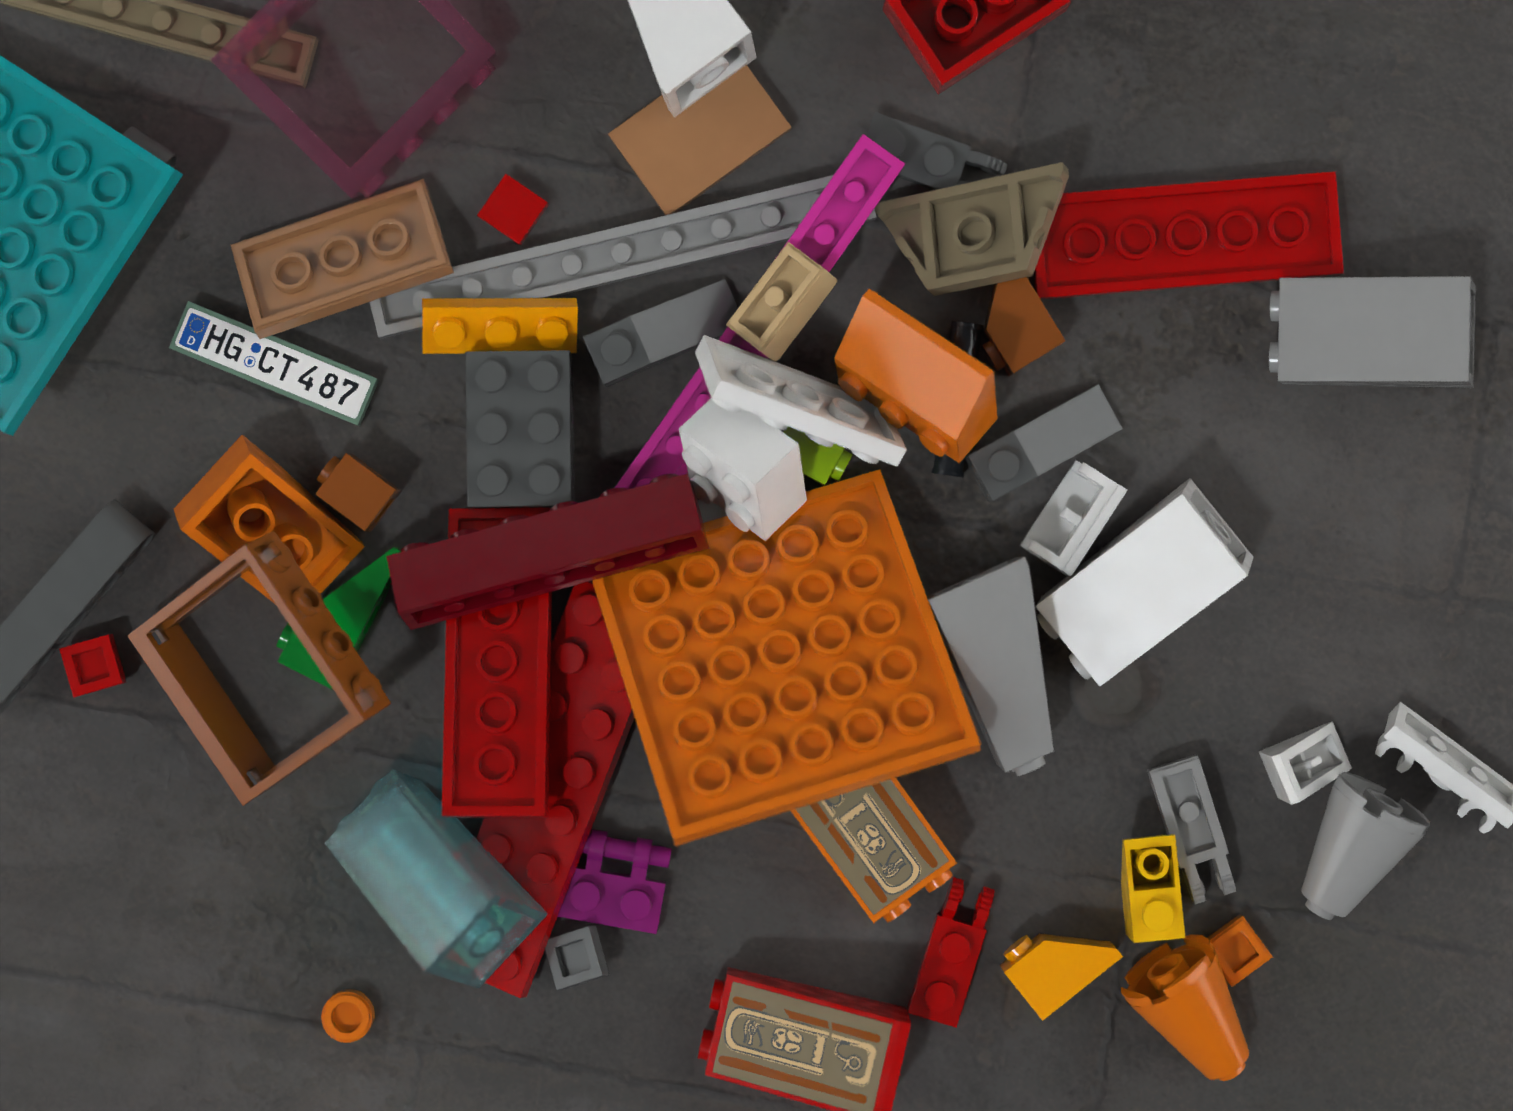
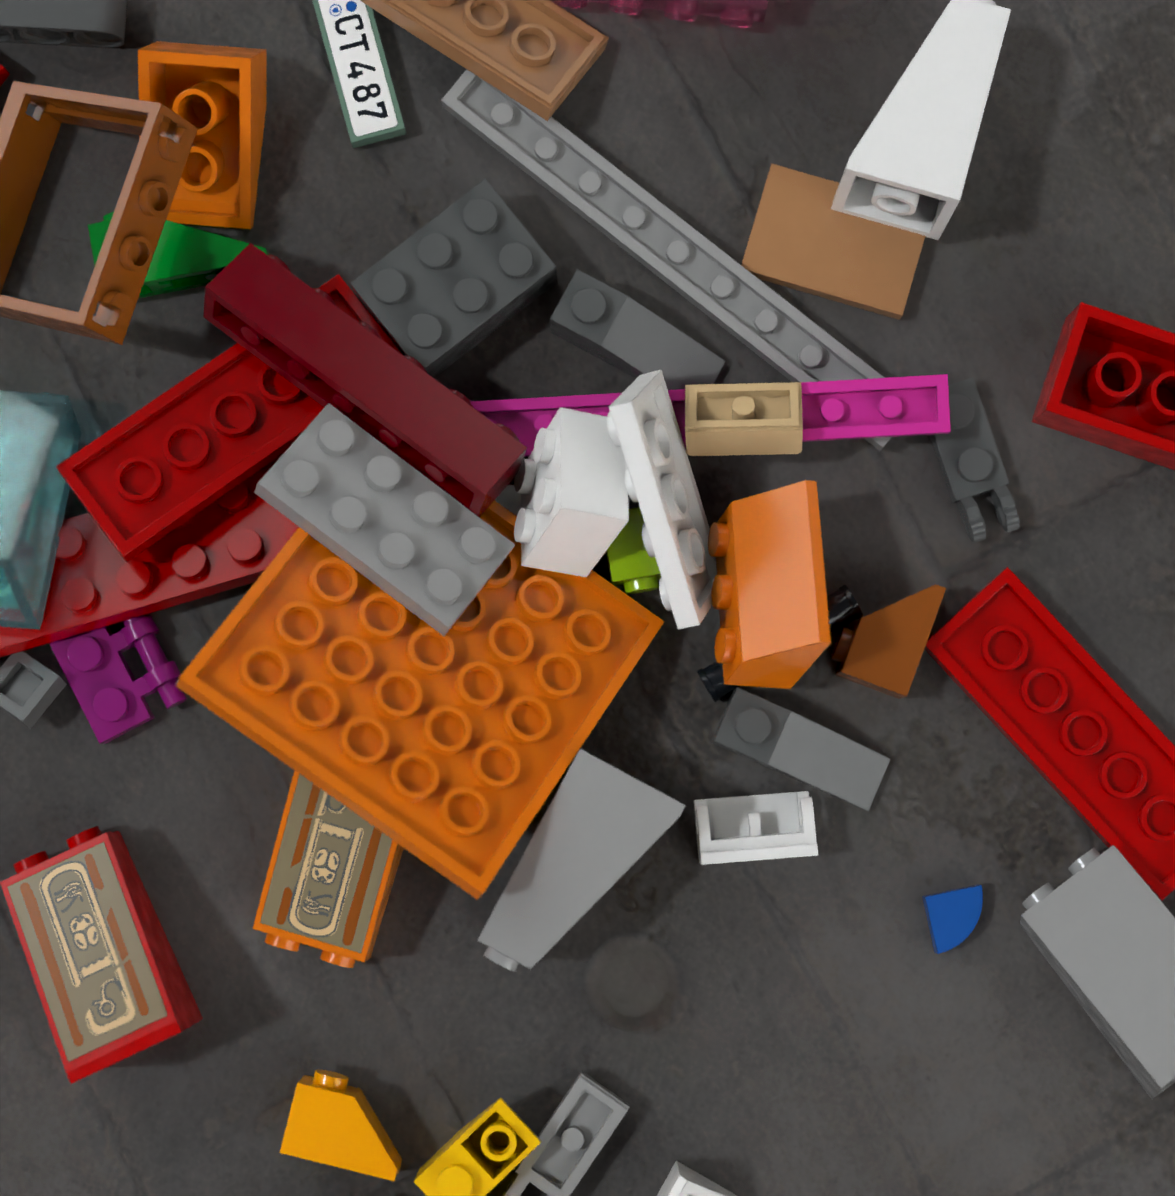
camera: 55 degrees right, 5 degrees down
dark orange brick [316,453,402,532] -> none
light orange plate [422,298,578,354] -> none
red tile [477,174,549,246] -> none
dark tan wing [874,162,1069,296] -> none
red hinge [907,877,995,1028] -> none
white slope [1035,478,1253,687] -> none
none -> light grey plate [254,403,515,636]
none -> blue tile [922,884,983,954]

